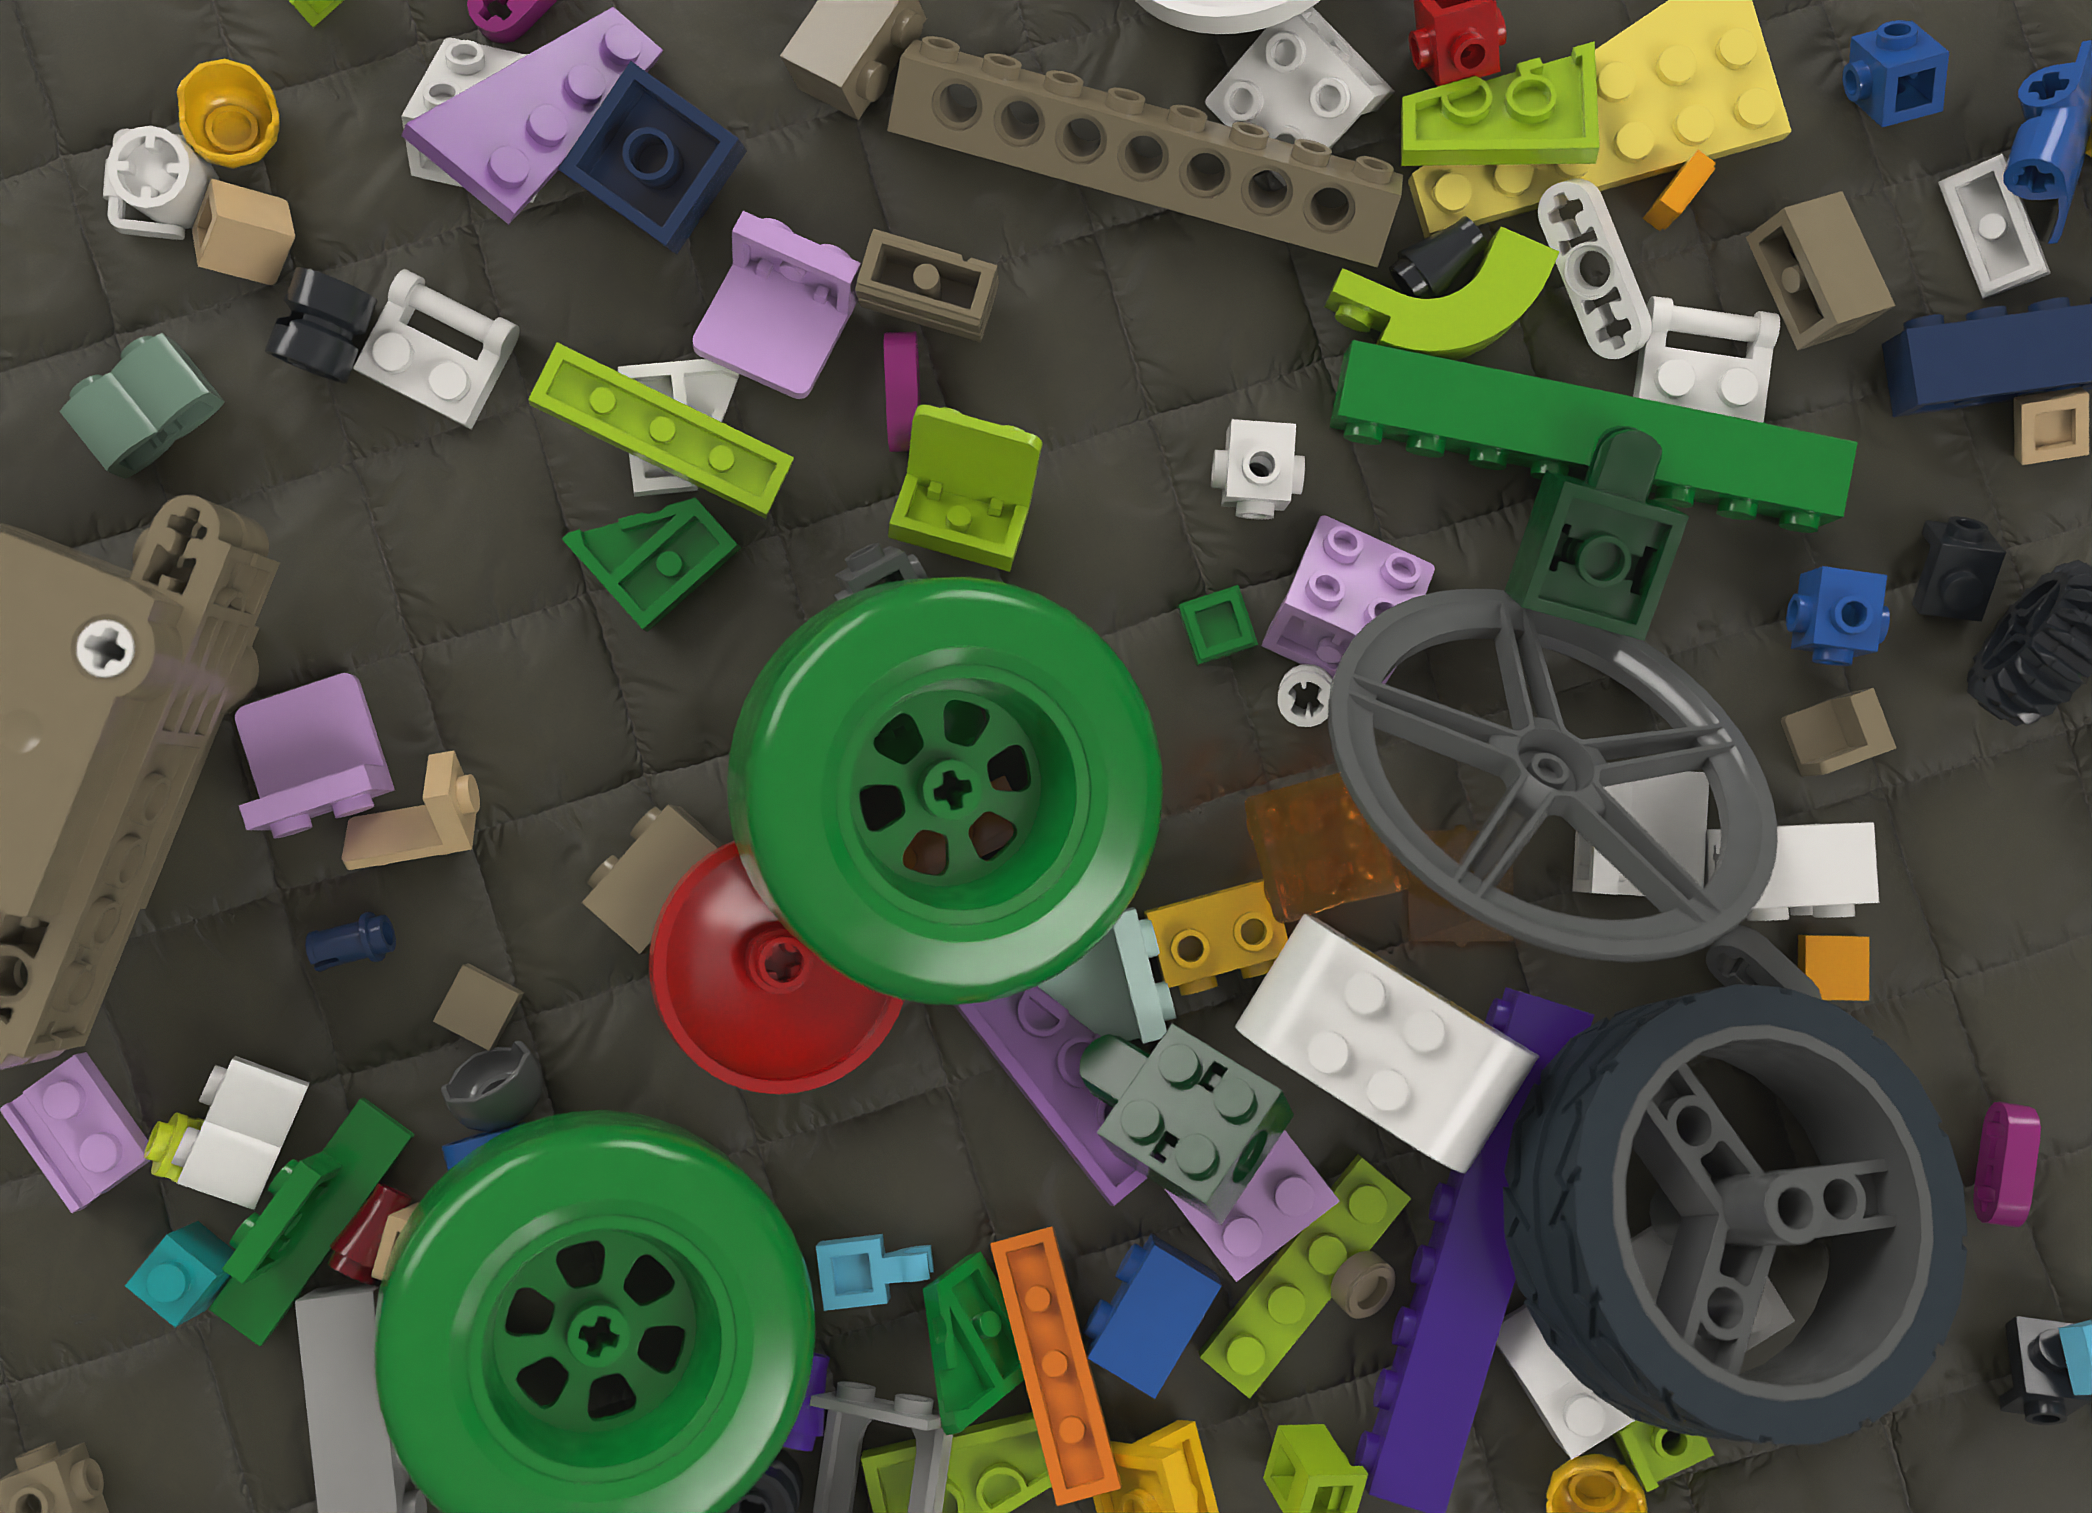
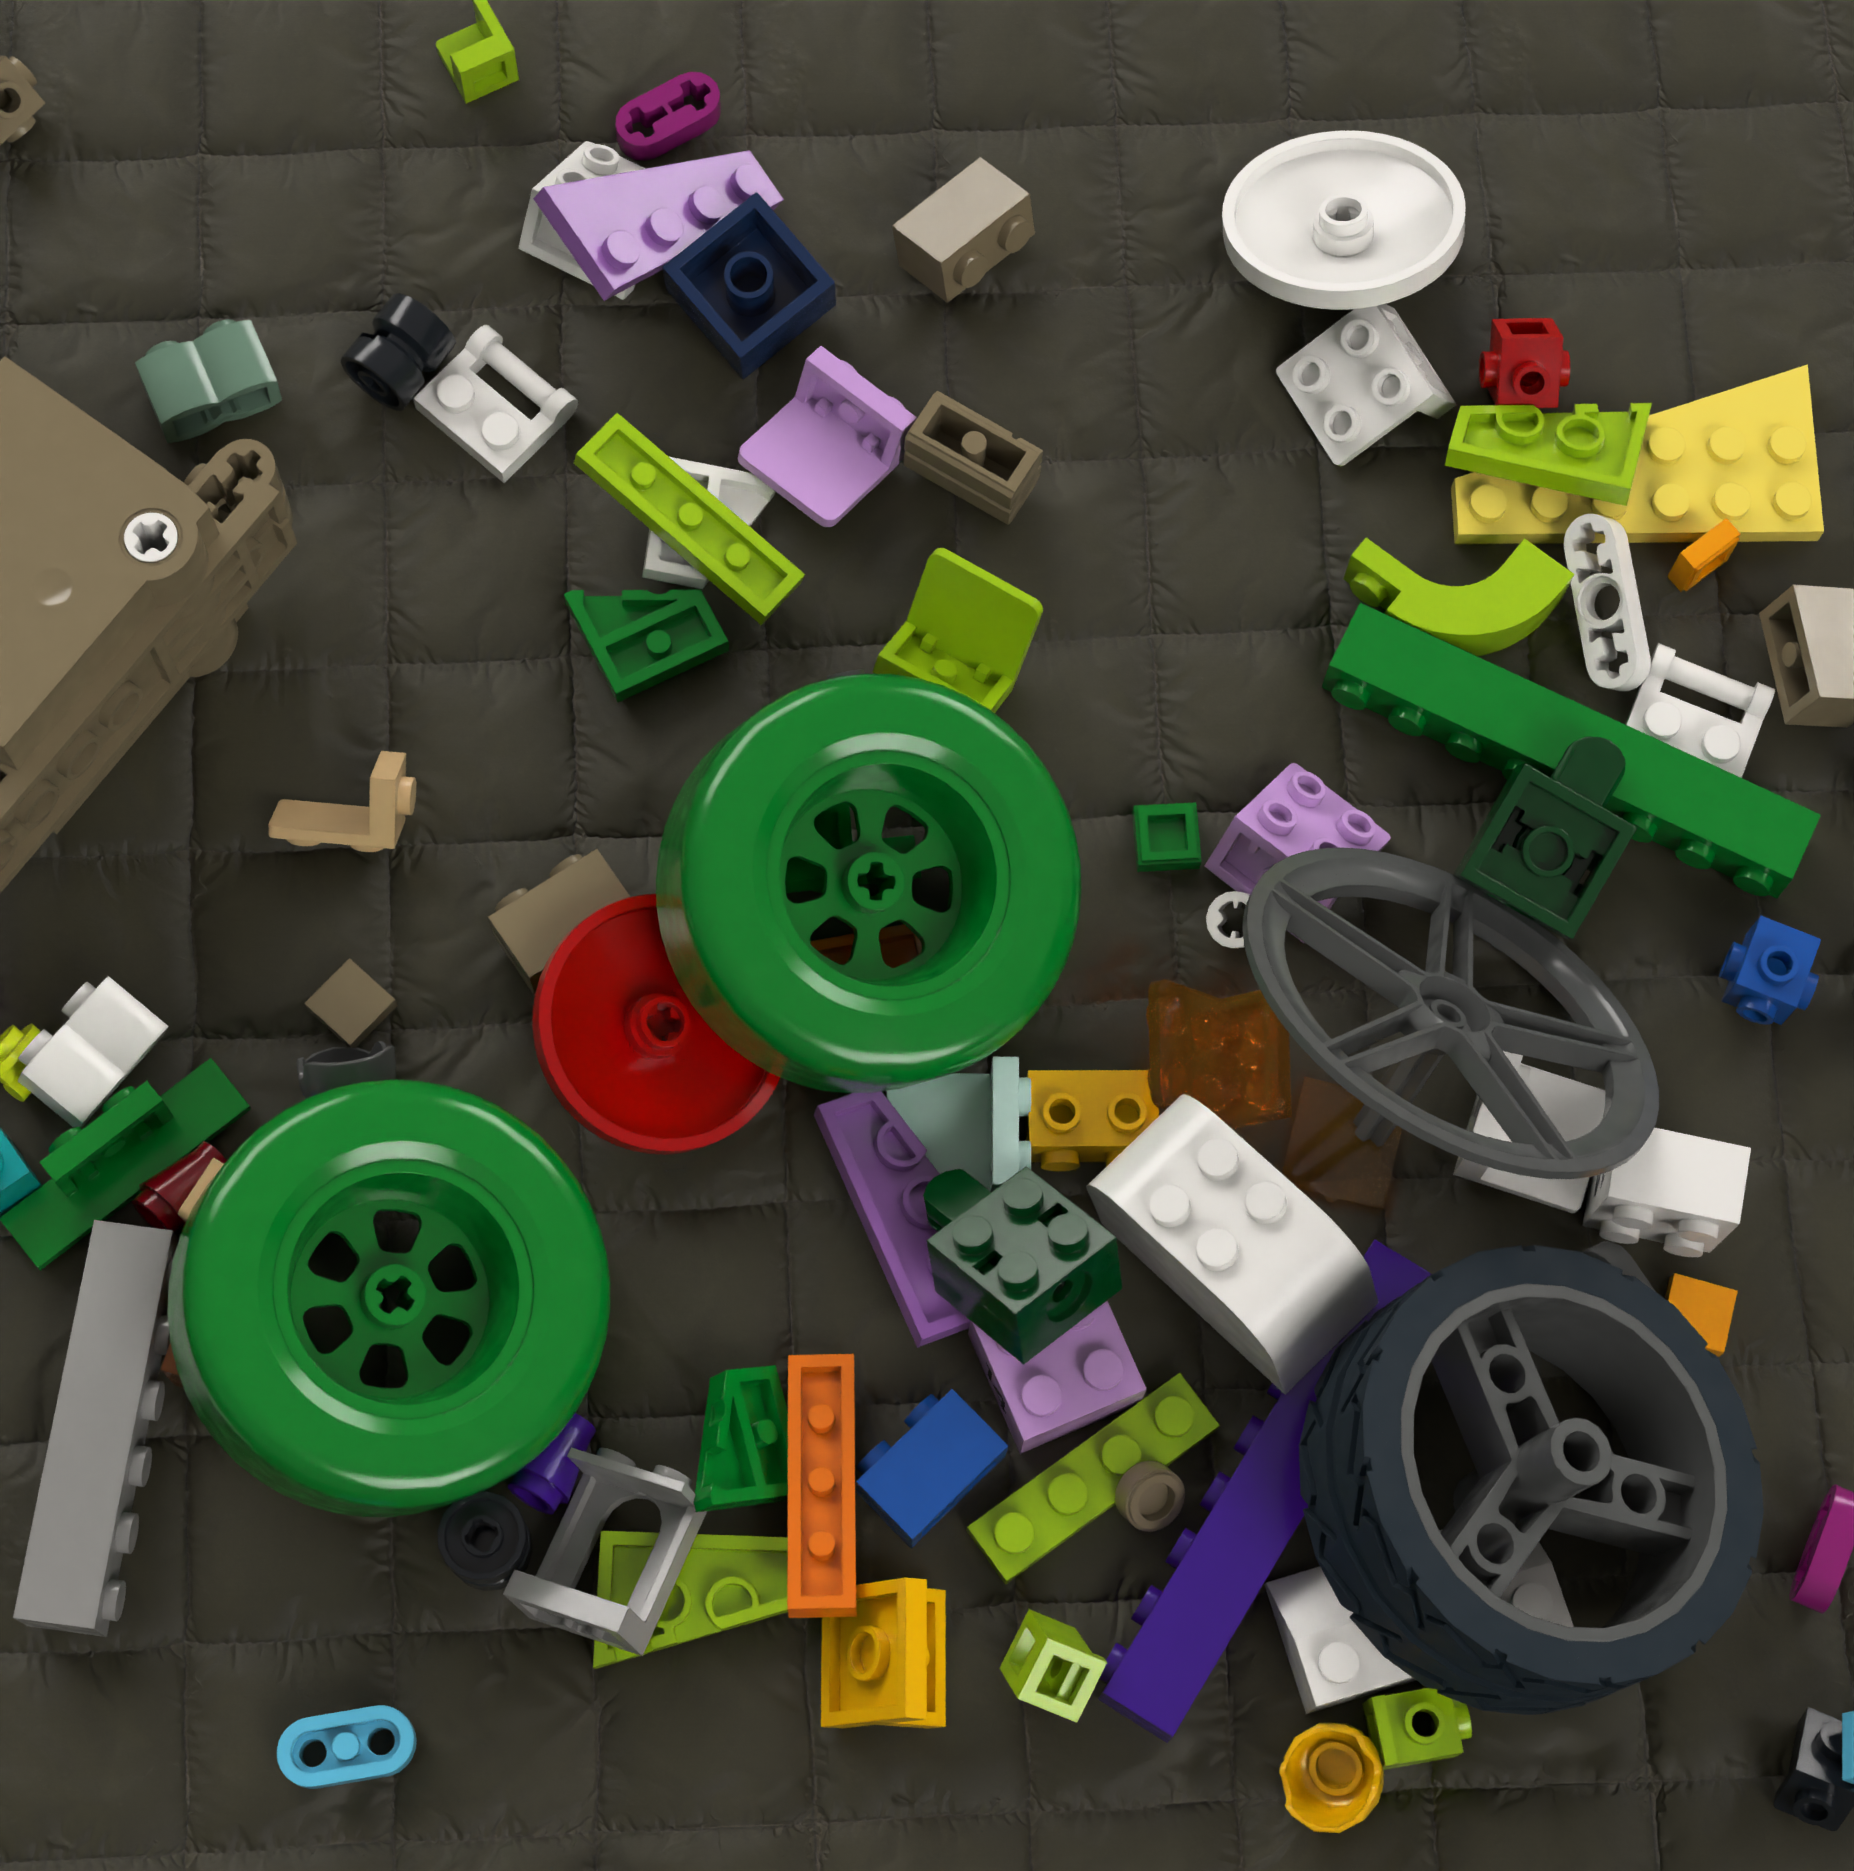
camera: 10 degrees right, 15 degrees down
white piece [103,126,219,240] -> none
yellow hair [177,58,280,168] -> none
tan panel [192,178,295,285] -> none
lavender bracket [235,673,395,838] -> none
dark blue pin [305,911,396,972] -> none
medium azure plate [816,1234,934,1311] -> none
magenta beam [884,331,921,452] -> none
dark tan brick [887,36,1403,268] -> none
white brick [1211,419,1305,520] -> none
black cone [1389,216,1487,299] -> none
dark tan panel [1781,688,1896,777] -> none

